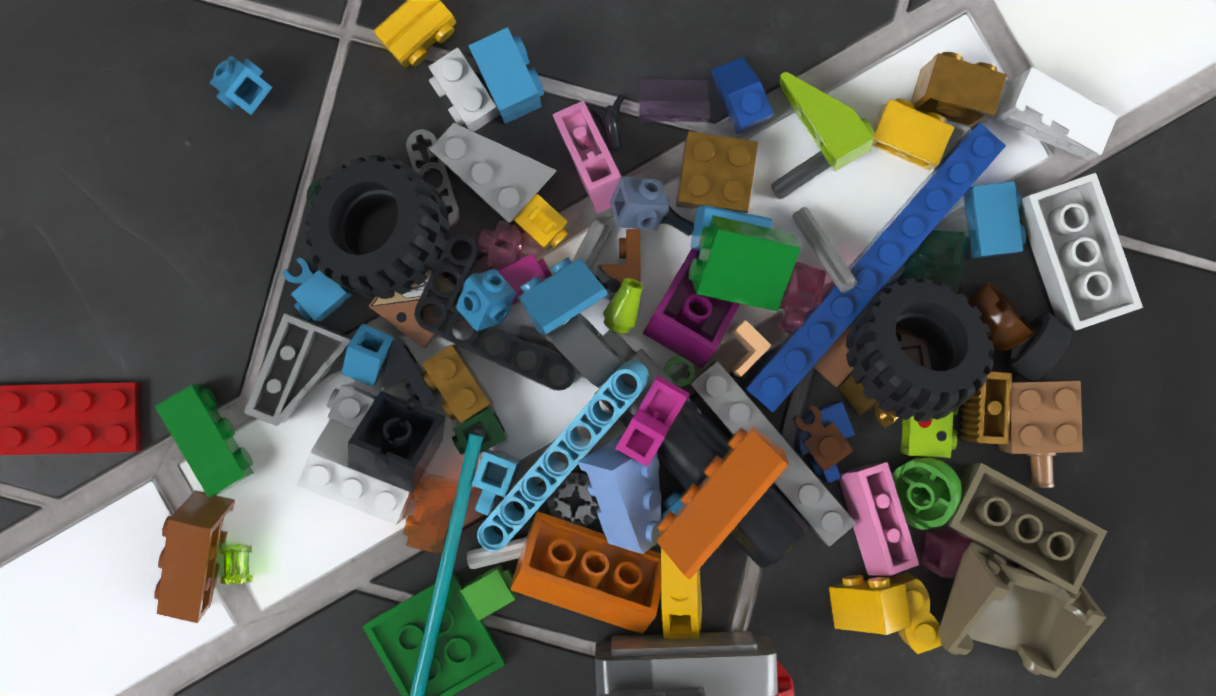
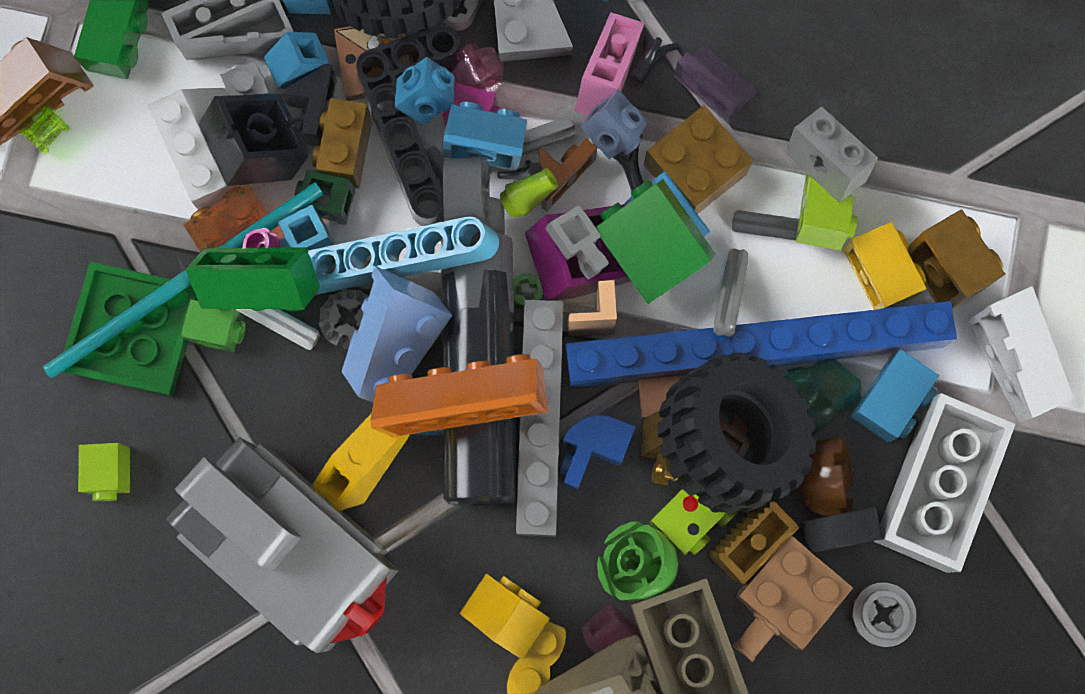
camera: 45 degrees right, 10 degrees down
orange slope [510,511,661,634] -> none
yellow brick [513,193,569,251] -> none
dark pink slope [615,375,689,467] -> none
blue slope [710,57,774,135] -> none
clear pink brick [778,261,826,333] -> none
reddish brown plate [793,405,853,472] -> none
bright pink brick [838,462,919,576] -> none
none -> green brick [186,247,320,311]
none -> dark pink plate [243,228,280,248]
none -> light grey plate [545,205,609,280]
none -> light grey brick [785,106,878,203]
none -> light grey gear [851,583,916,647]

